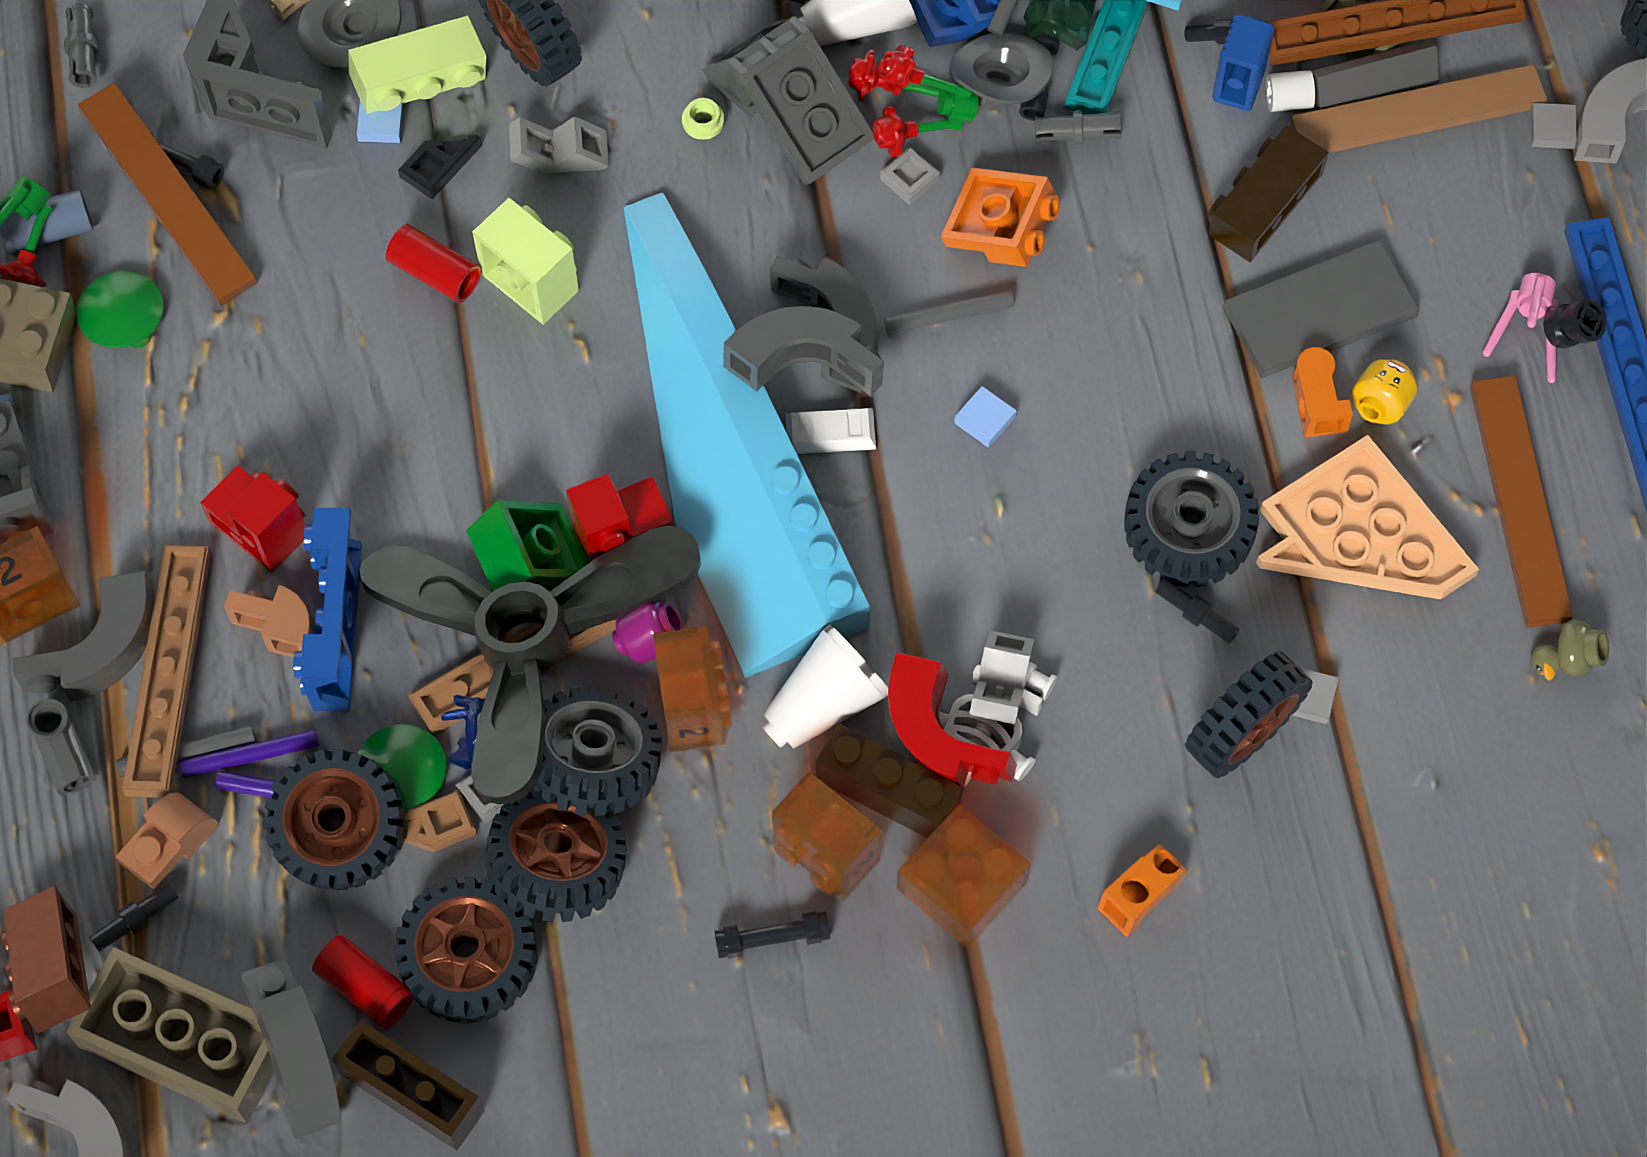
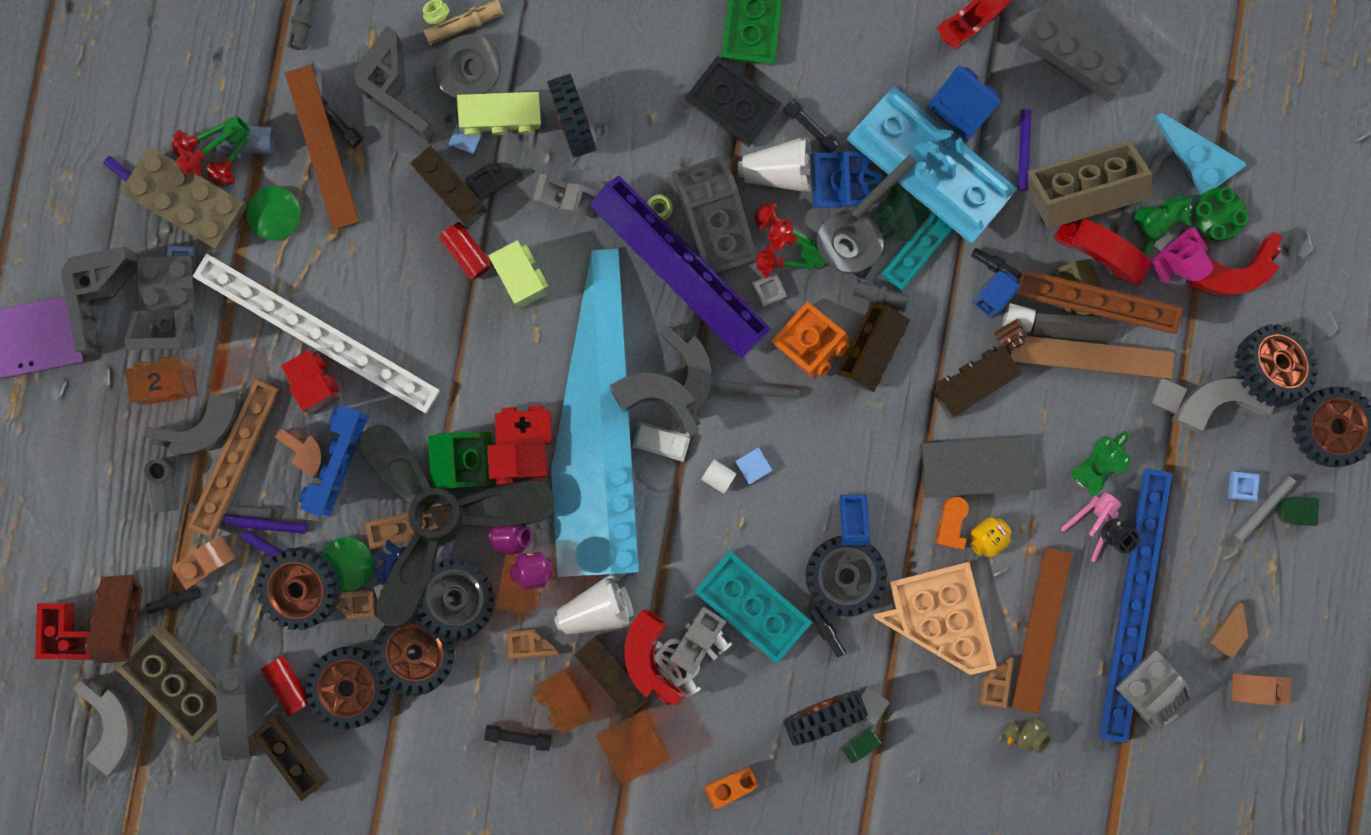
camera: 15 degrees right, 20 degrees up
none -> white plate [192,253,440,414]
none -> dark brown brick [410,145,488,228]
none -> red brick [495,405,553,445]
none -> medium nougat tile [506,629,560,659]
none -> magenta head [510,552,553,590]
none -> dark purple brick [590,175,771,359]
none -> teal plate [694,550,813,664]
none -> white piece [701,459,736,494]
none -> dark brown brick [836,301,910,392]
none -> blue tile [839,495,870,545]
none -> dark green piece [841,726,882,764]
none -> medium nougat tile [978,657,1014,709]
none -> reddish brown plate [994,318,1027,350]
none -> green animal [1071,431,1131,496]

